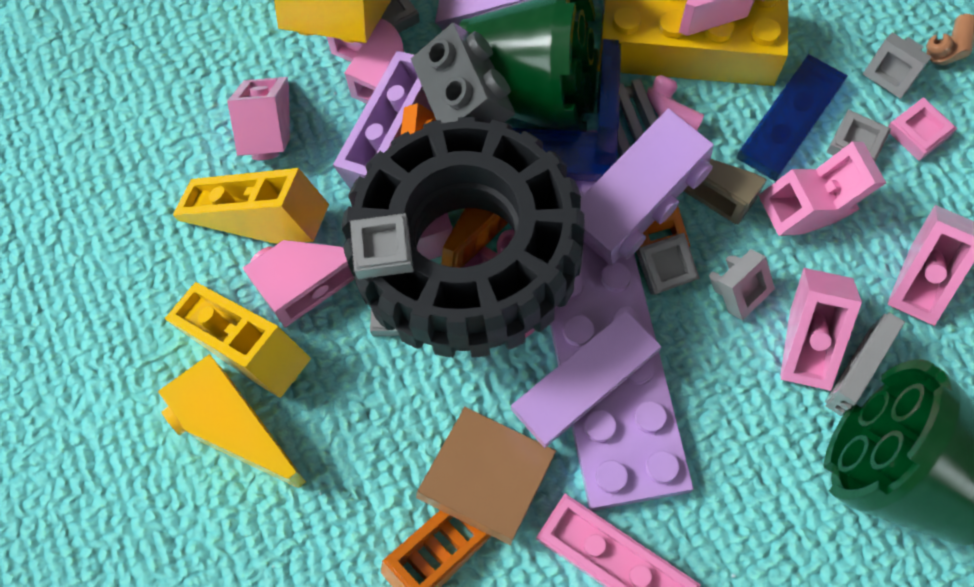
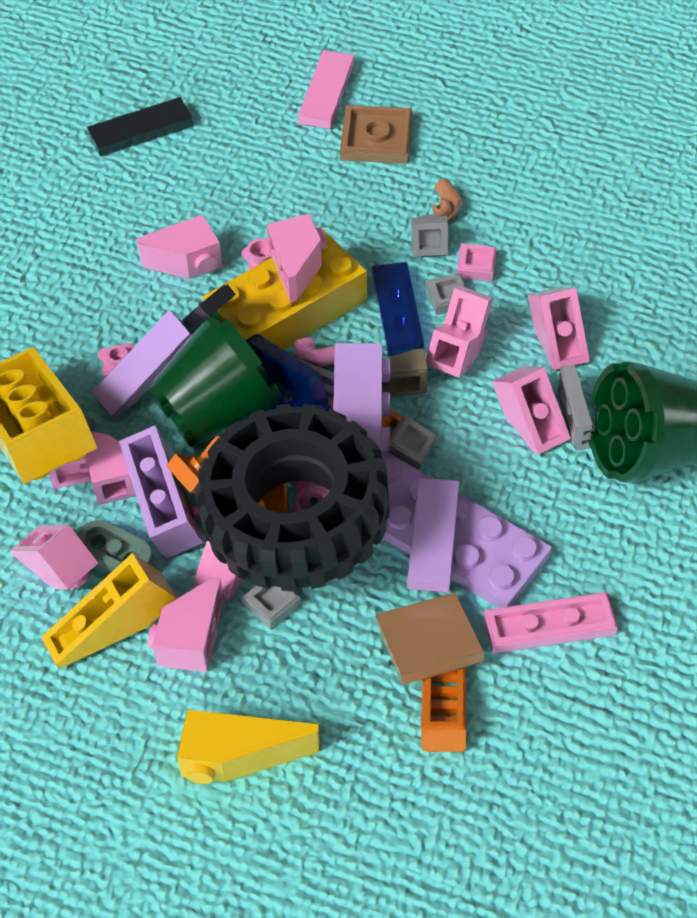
camera: 45 degrees left, 15 degrees down
yellow slope [164,282,312,398] -> none
light grey tile [350,213,413,279] -> none
dark grey brick [411,22,516,123] -> none
light grey tile [709,249,775,320] -> none
none -> sand green plate [77,520,153,573]

